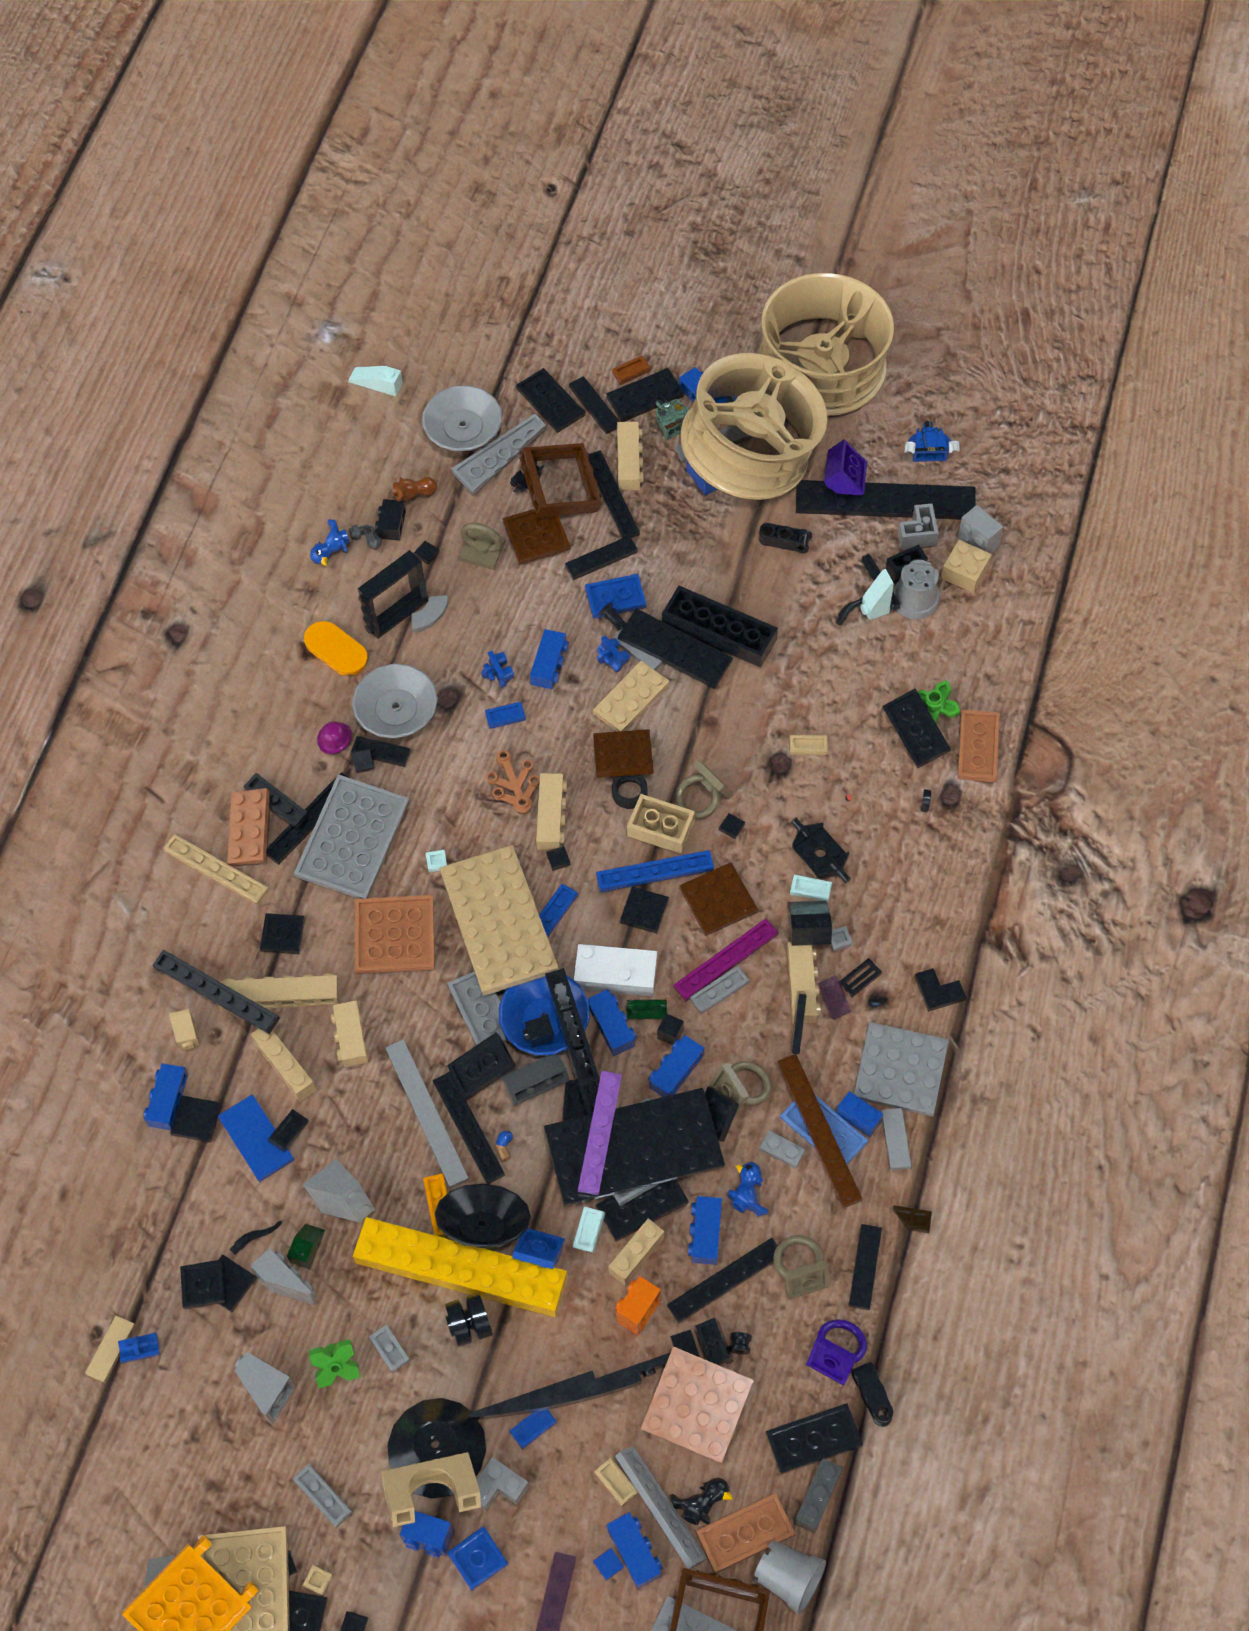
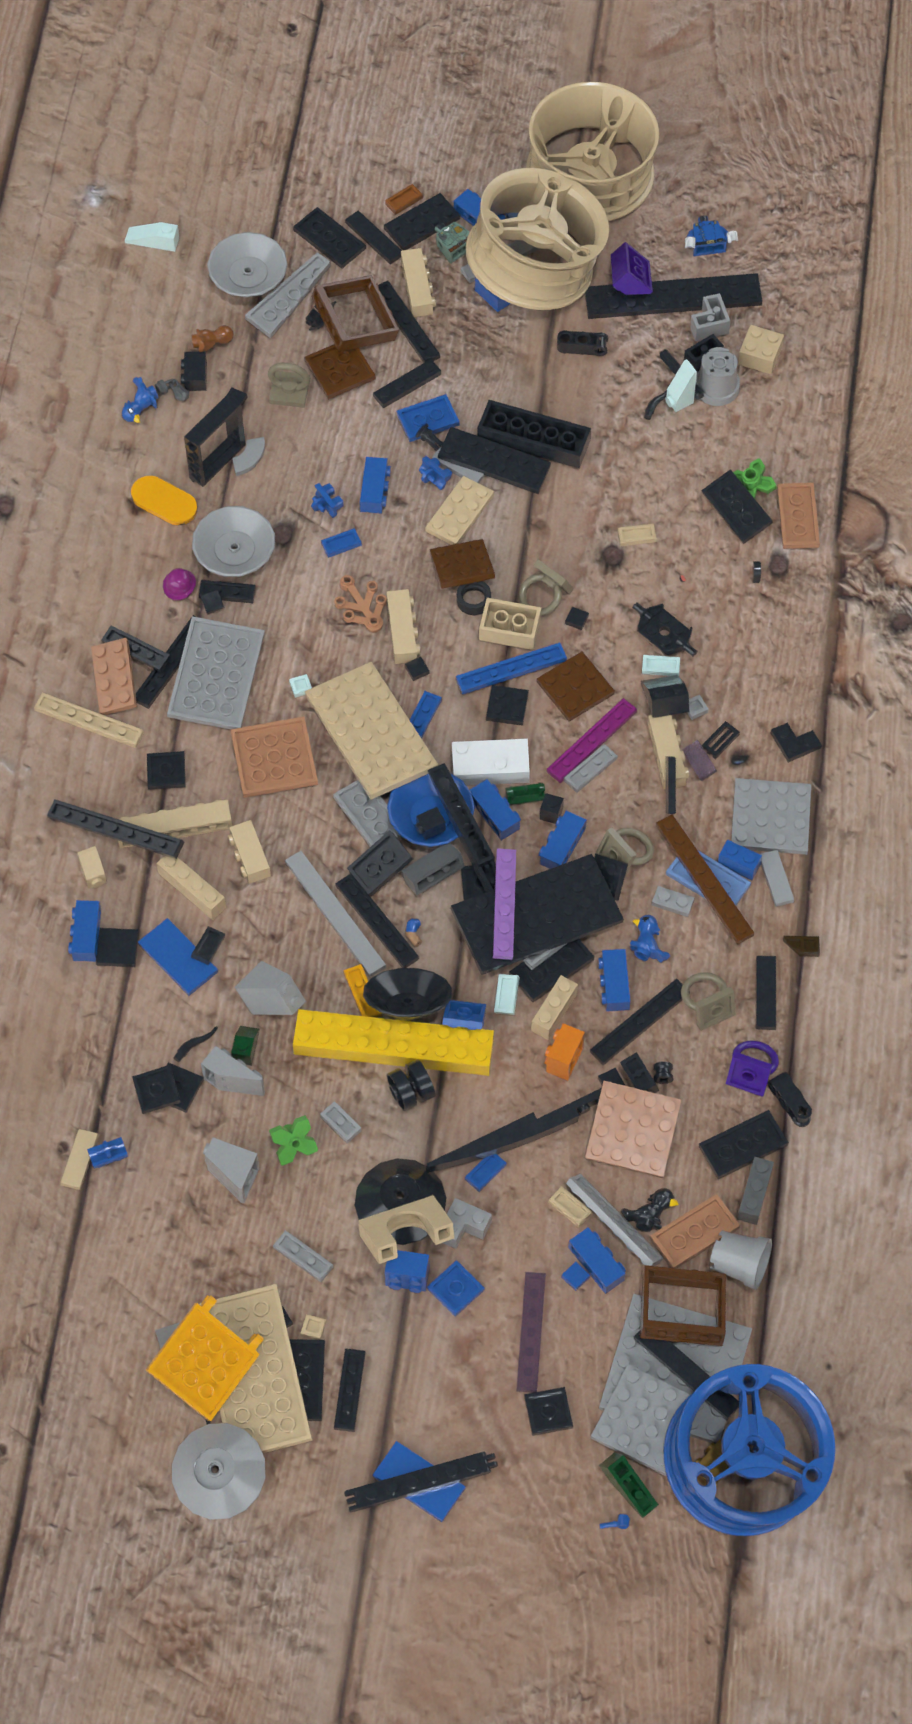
camera: 10 degrees left, 0 degrees up
light grey brick [958,505,1003,554] -> none

